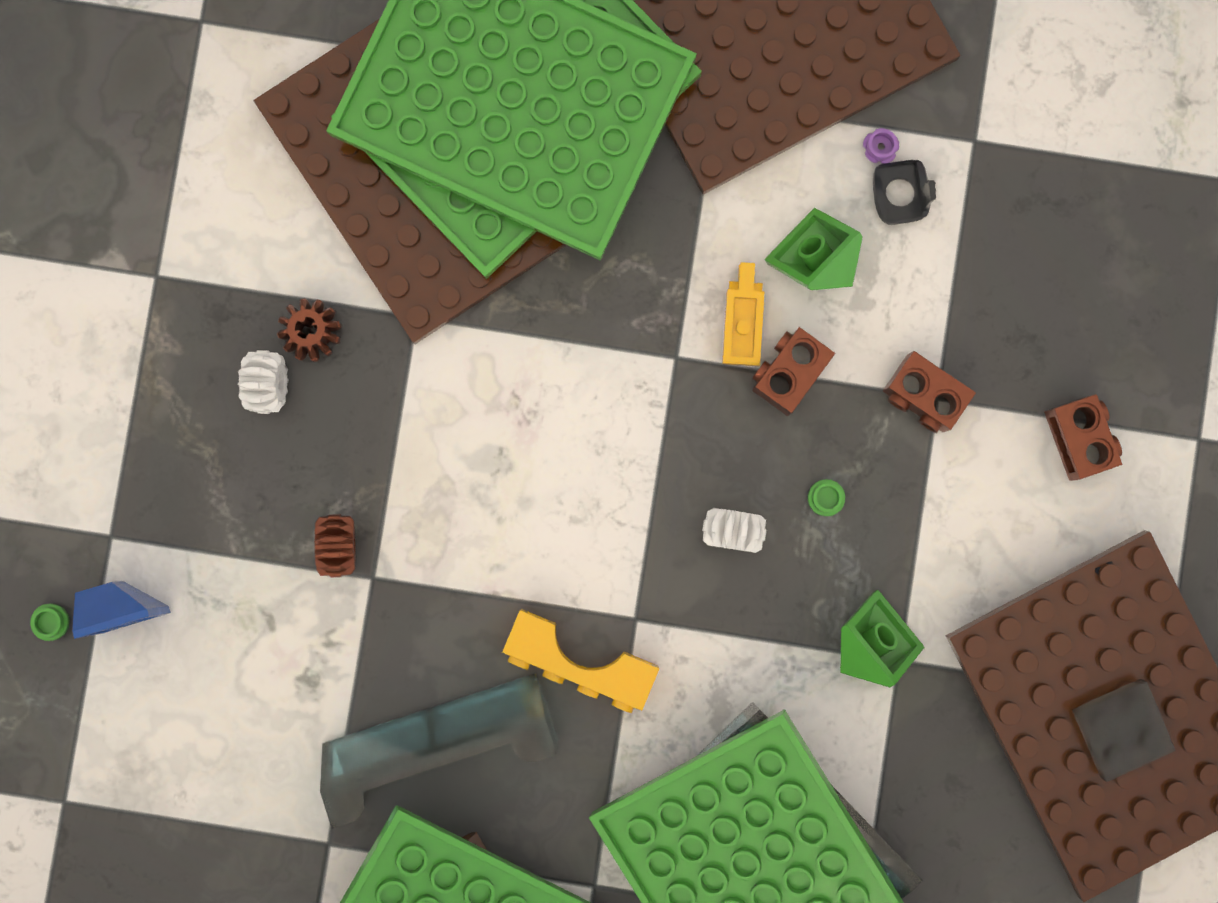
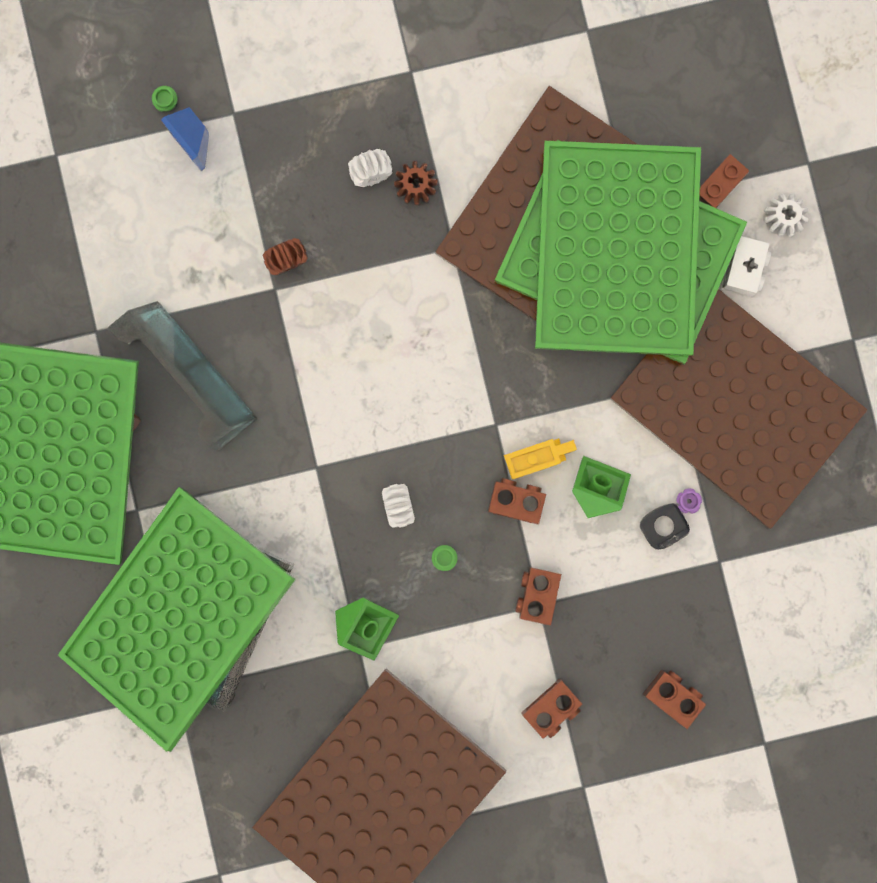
camera: 70 degrees right, 0 degrees up
yellow arch [502,609,659,713] -> none
clear smoke plate [1072,679,1176,782] -> none
none -> copper brick [643,670,706,729]

